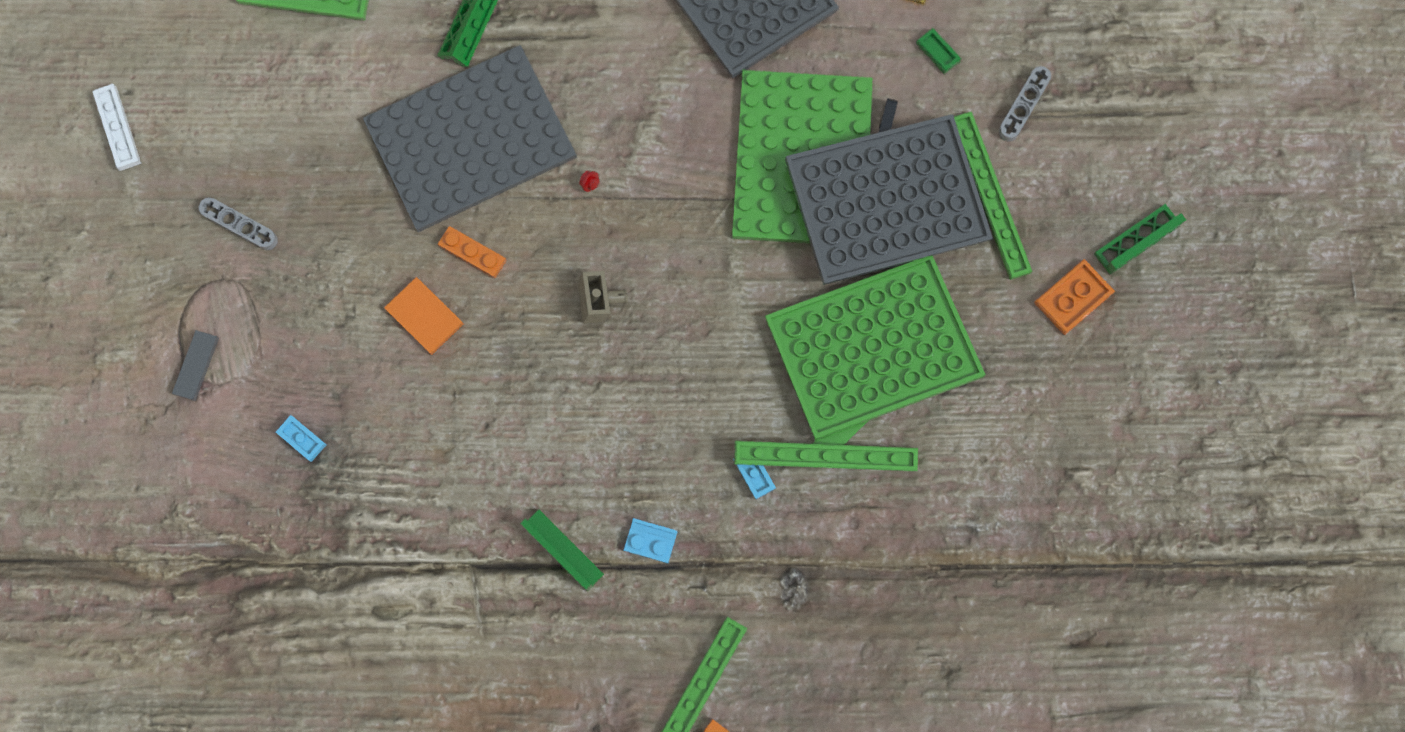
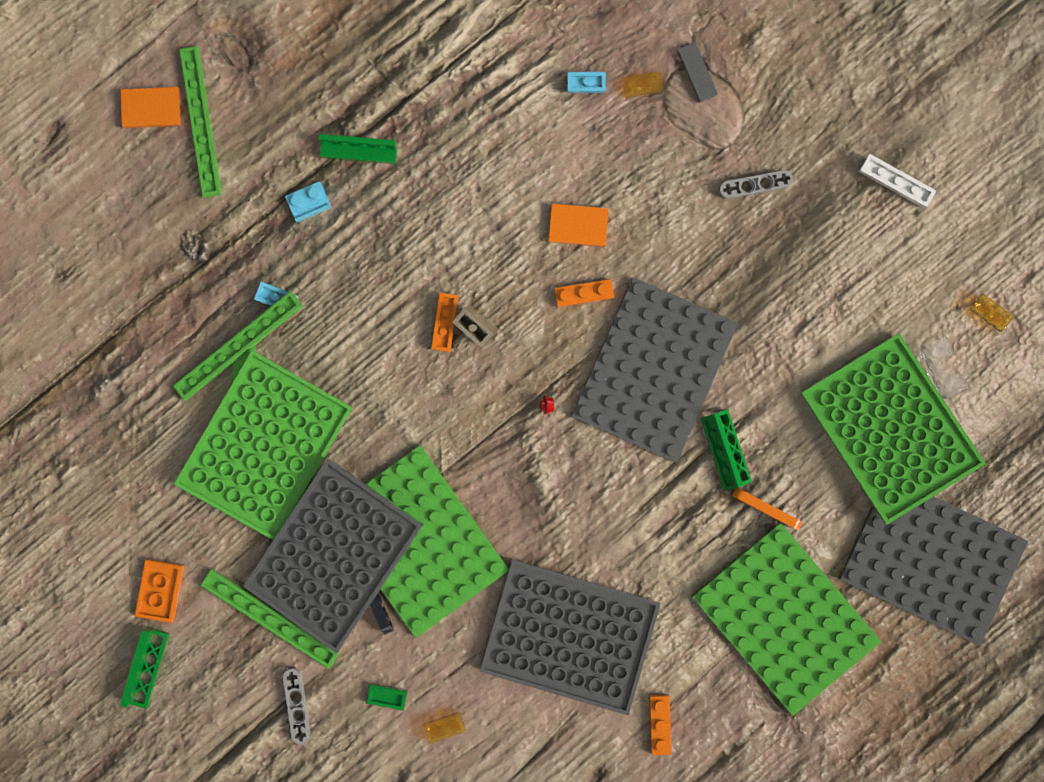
camera: 140 degrees right, 10 degrees up
none -> orange plate [431,293,459,352]
none -> clear yellow plate [622,71,664,98]

